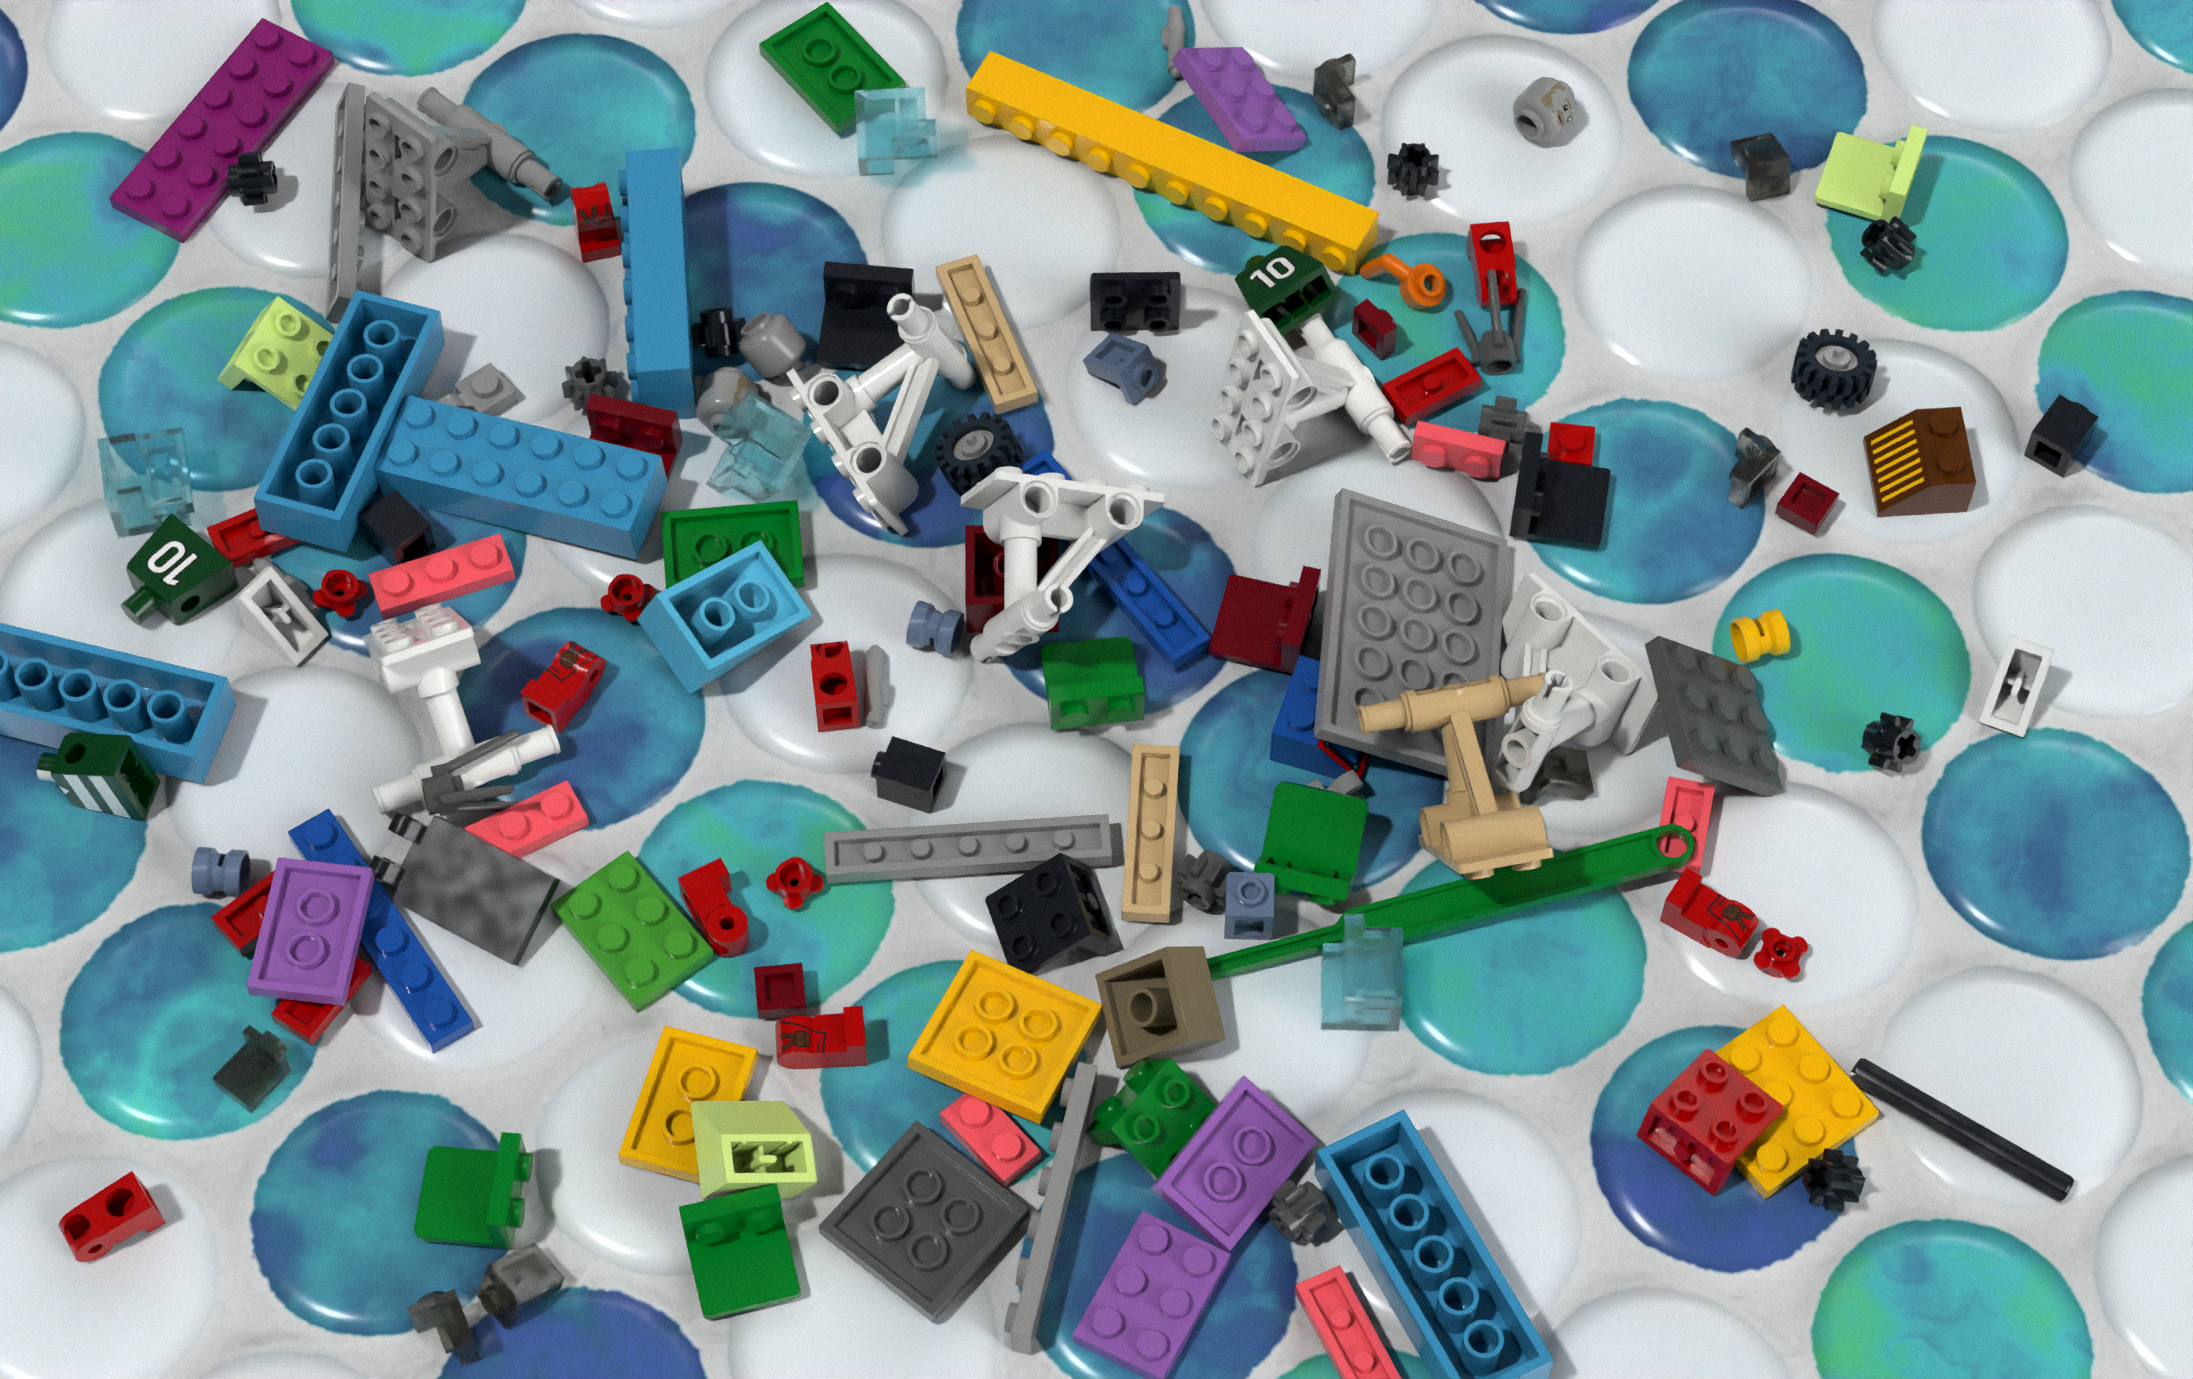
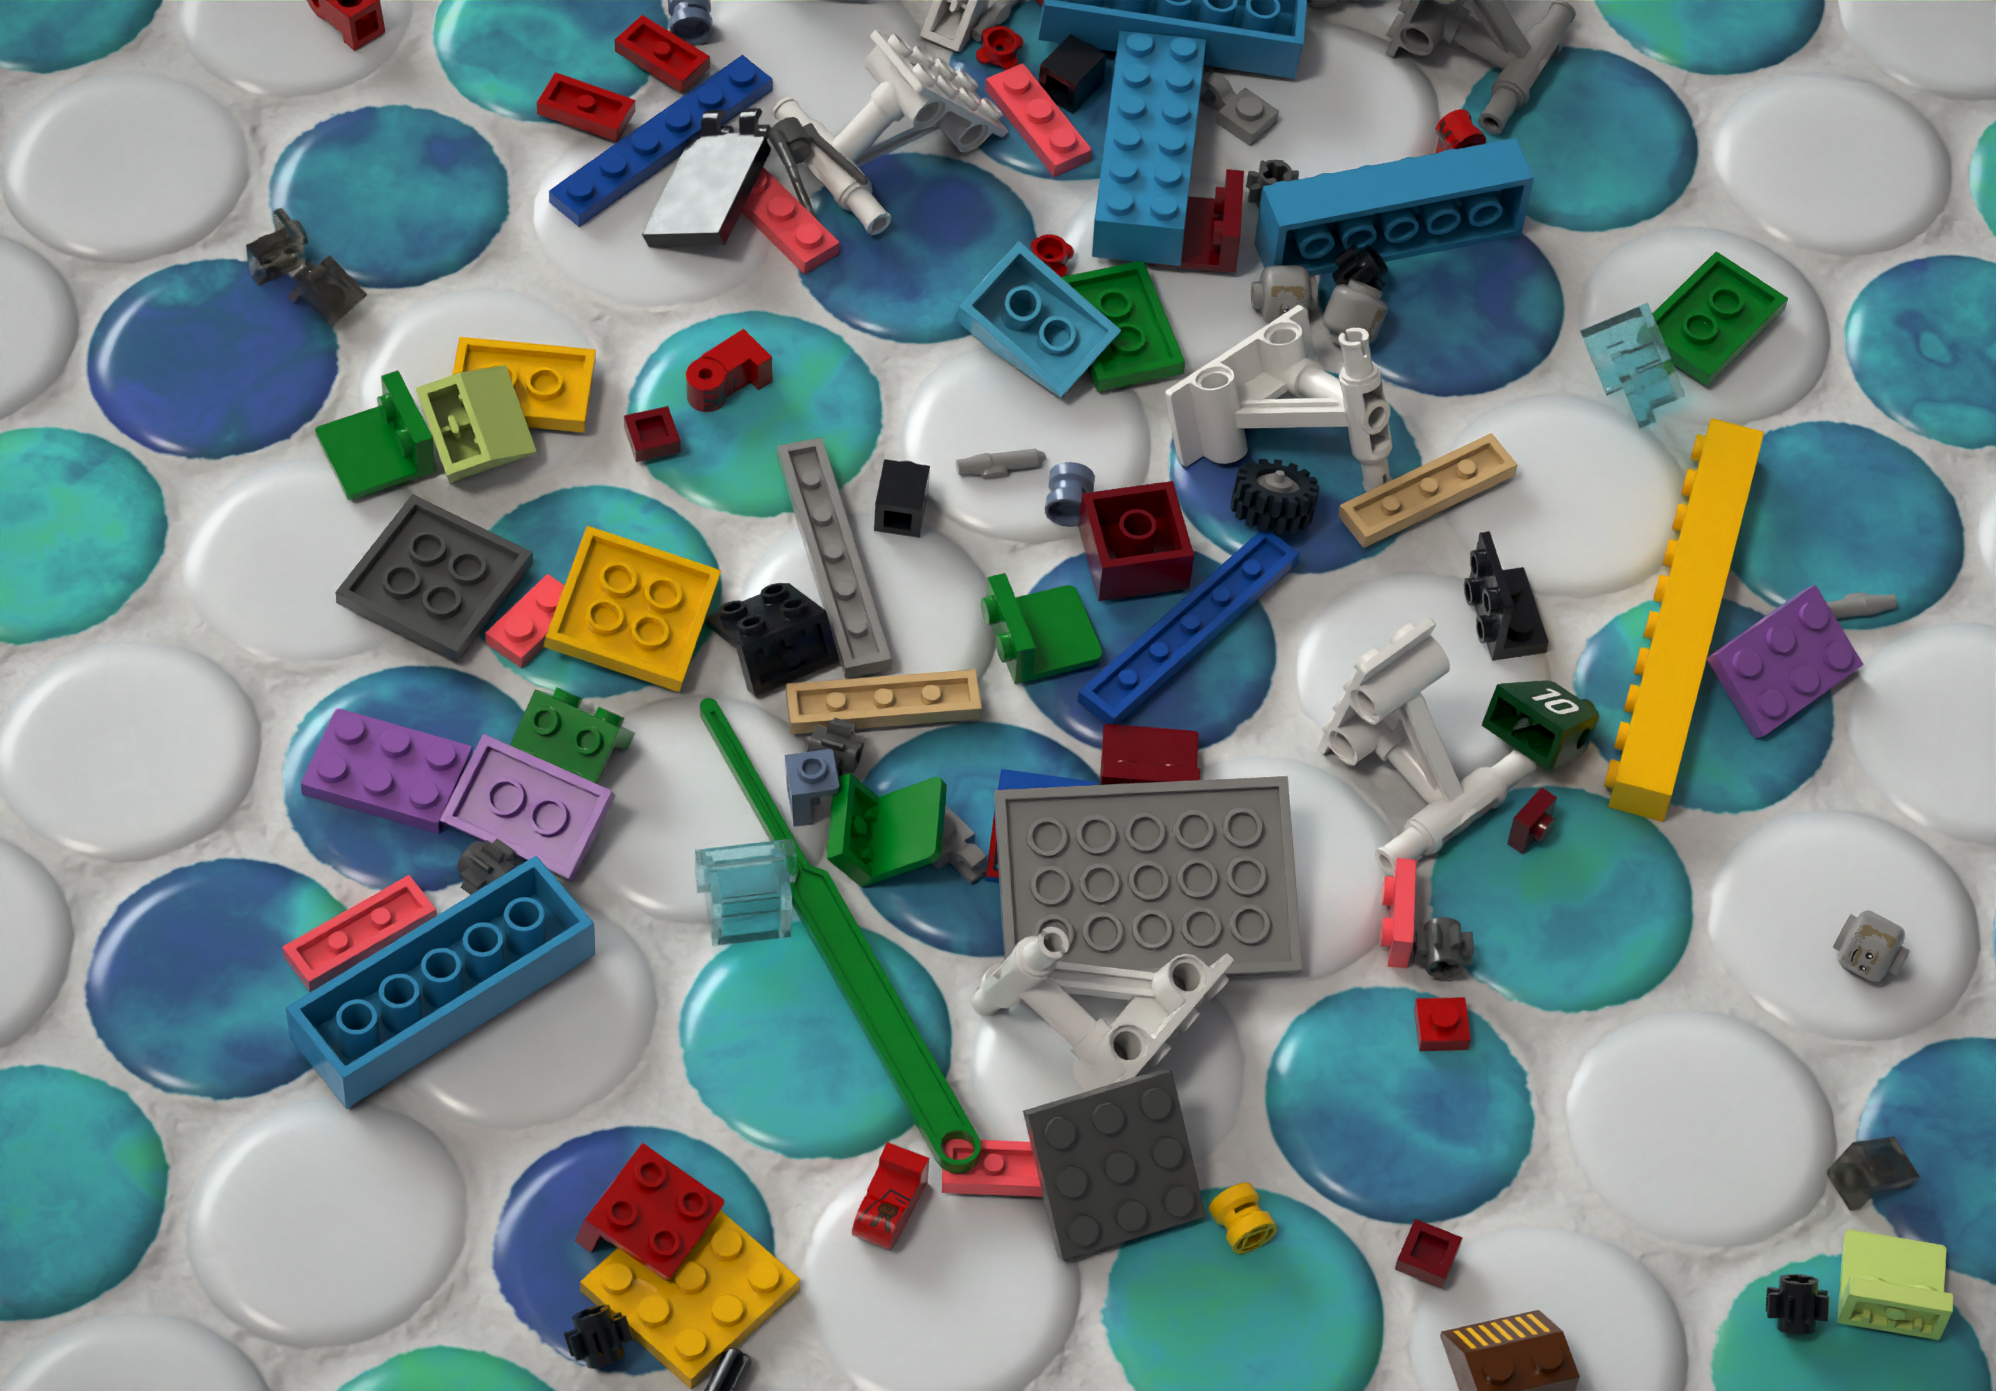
camera: 75 degrees right, 5 degrees down
clear smoke bracket [212,1025,291,1113] -> none
medium lavender plate [246,857,375,1006] -> none
green bracket [414,1132,533,1249] -> none
red leg [520,641,606,734] -> none
bright green plate [550,850,714,1013] -> none
clear light blue plate [706,392,814,503] -> none
red plate [766,857,823,910] -> none
red leg [775,1006,868,1069] -> none
red leg [810,640,860,732] -> none
black bracket [817,261,916,369] -> none
white plate [961,466,1165,663] -> none
light grey plate [1004,1062,1097,1355] -> none
sand blue bracket [1083,332,1162,405] -> none
dark tan slope [1095,946,1226,1068] -> none
clear smoke bracket [1313,53,1356,131] -> none
tan plate [1357,672,1554,879] -> none
orange plate [1360,253,1446,310] -> none
red plate [1381,347,1482,427] -> none
black gear [1387,143,1440,196] -> none
dark grey plant [1454,269,1526,376] -> none
red leg [1466,221,1517,307] -> none
black bracket [1509,431,1611,549] -> none
clear smoke bracket [1519,746,1594,805] -> none
clear smoke bracket [1728,427,1781,510] -> none
red plate [1753,928,1808,979] -> none
black wheel [1791,329,1877,410] -> none
black gear [1861,712,1921,773] -> none

